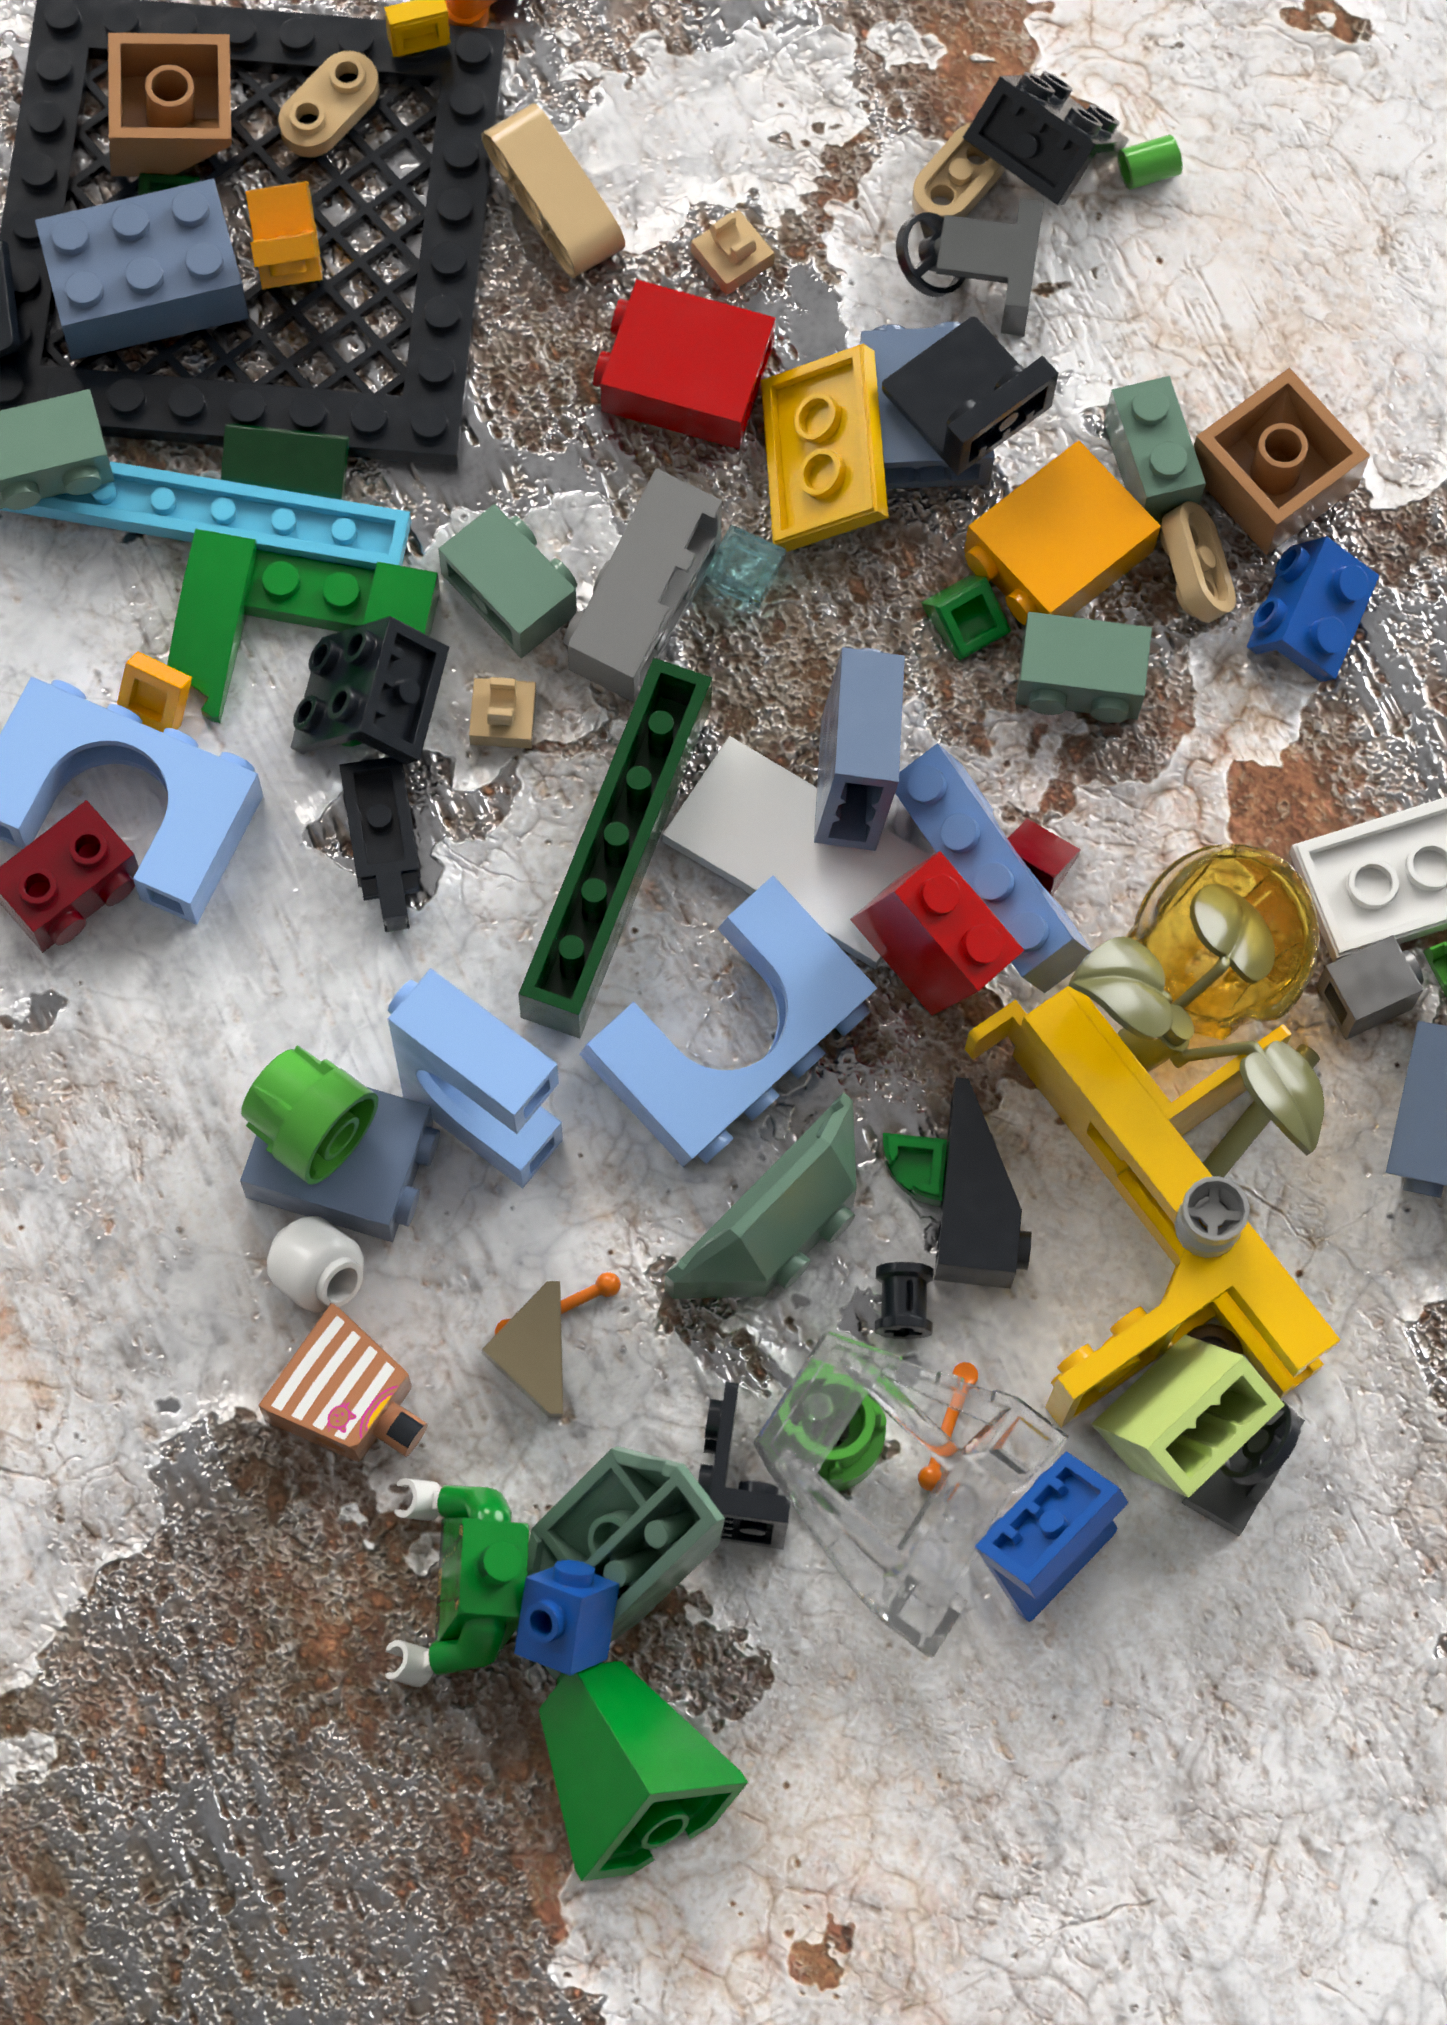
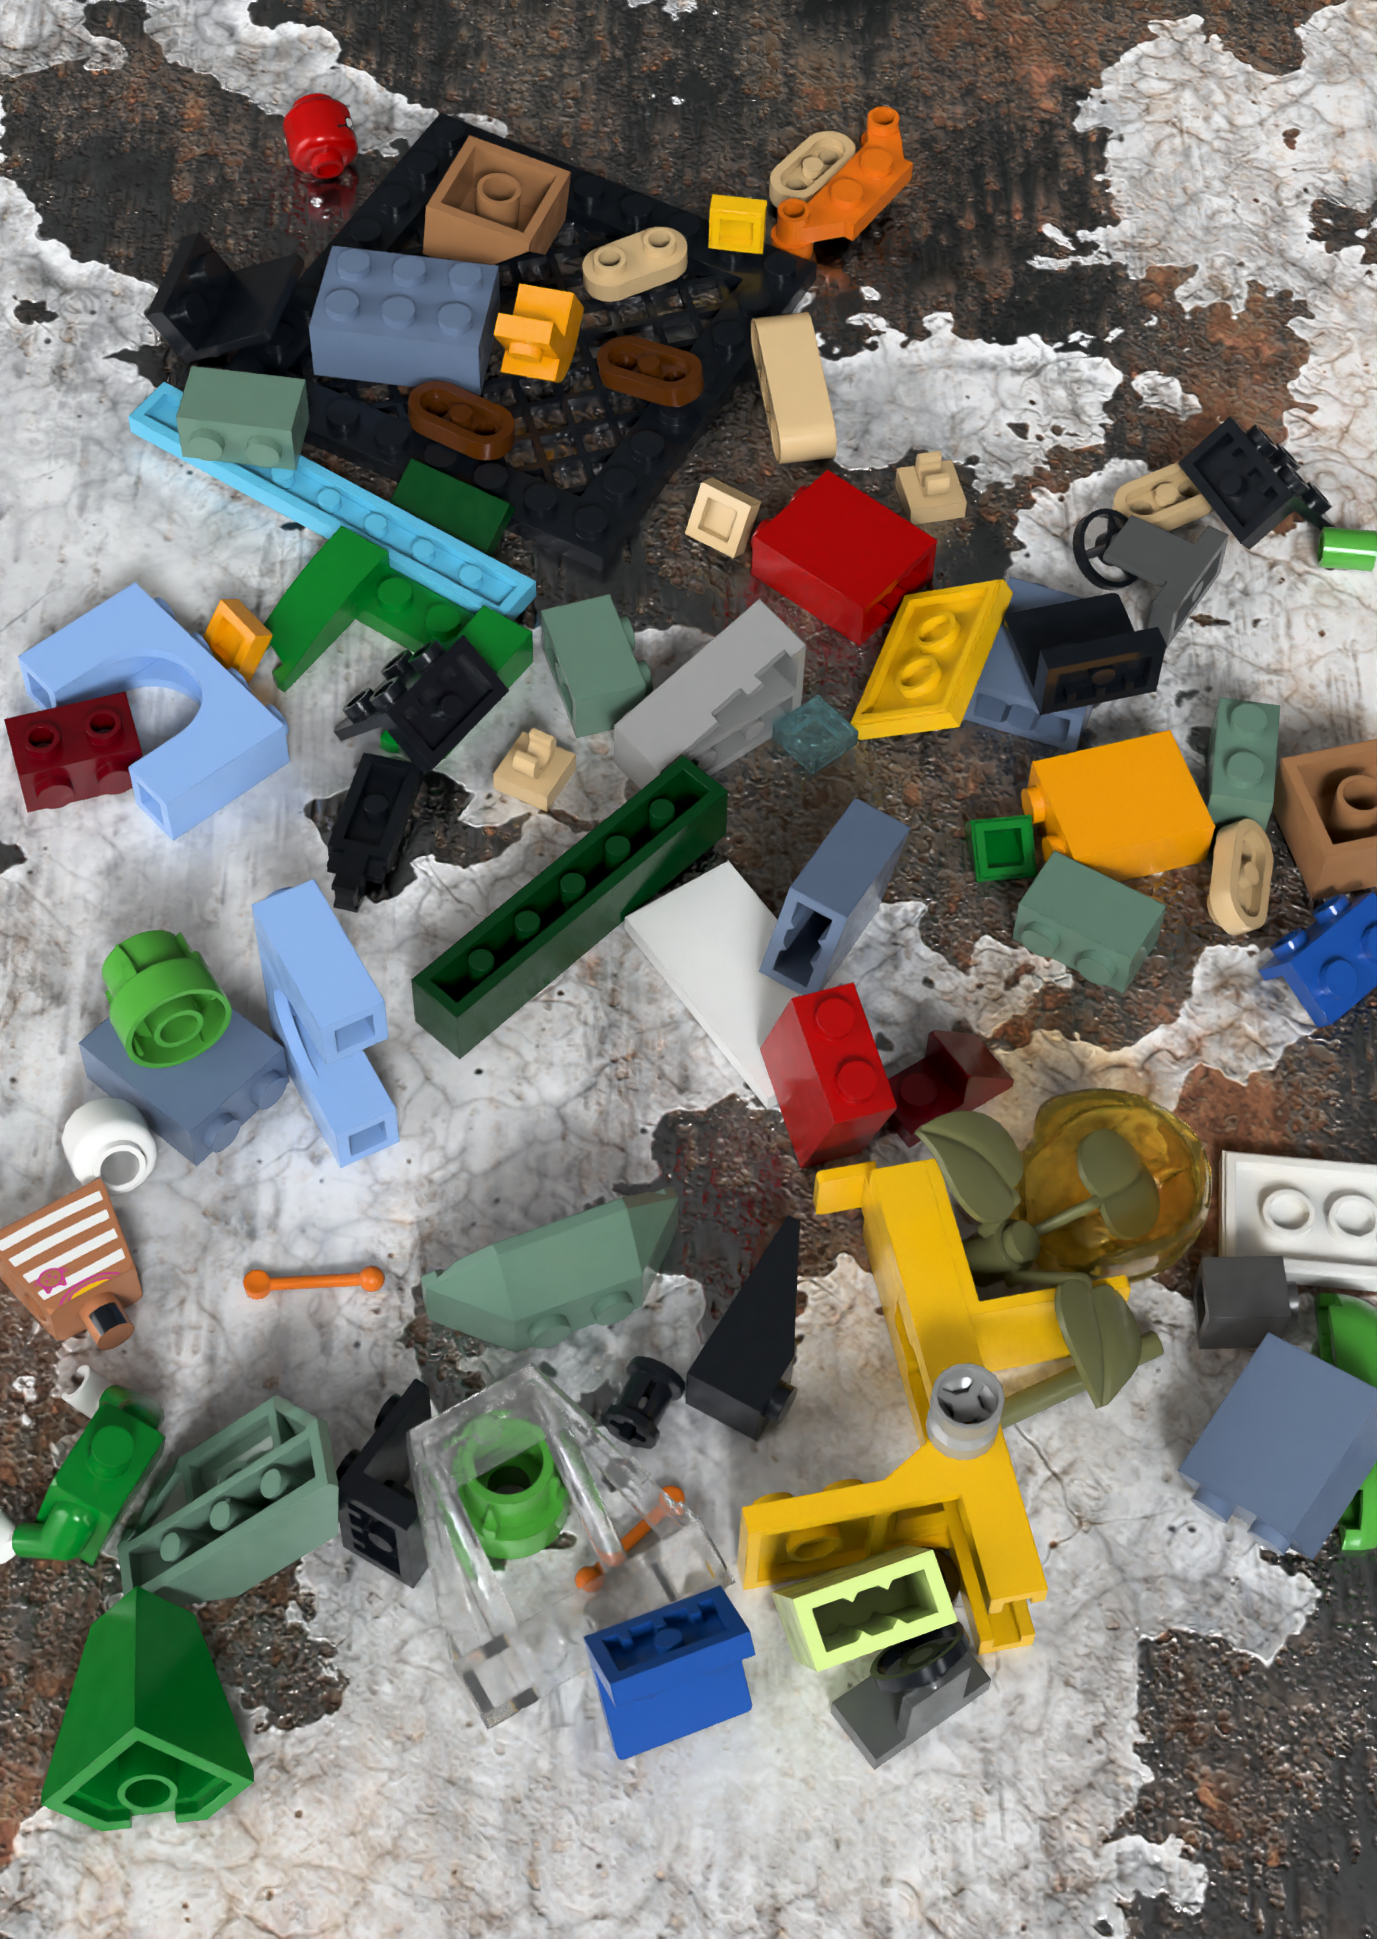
camera: 25 degrees right, 15 degrees down
dark tan slope [482,1281,563,1418] -> none
blue brick [514,1560,620,1676] -> none
light blue arch [579,875,877,1167] -> none
green tile [882,1133,947,1207] -> none
medium blue arch [895,743,1092,993] -> none
none -> reddish brown plate [408,381,515,460]
none -> reddish brown plate [597,336,705,407]
none -> tan tile [685,477,761,558]

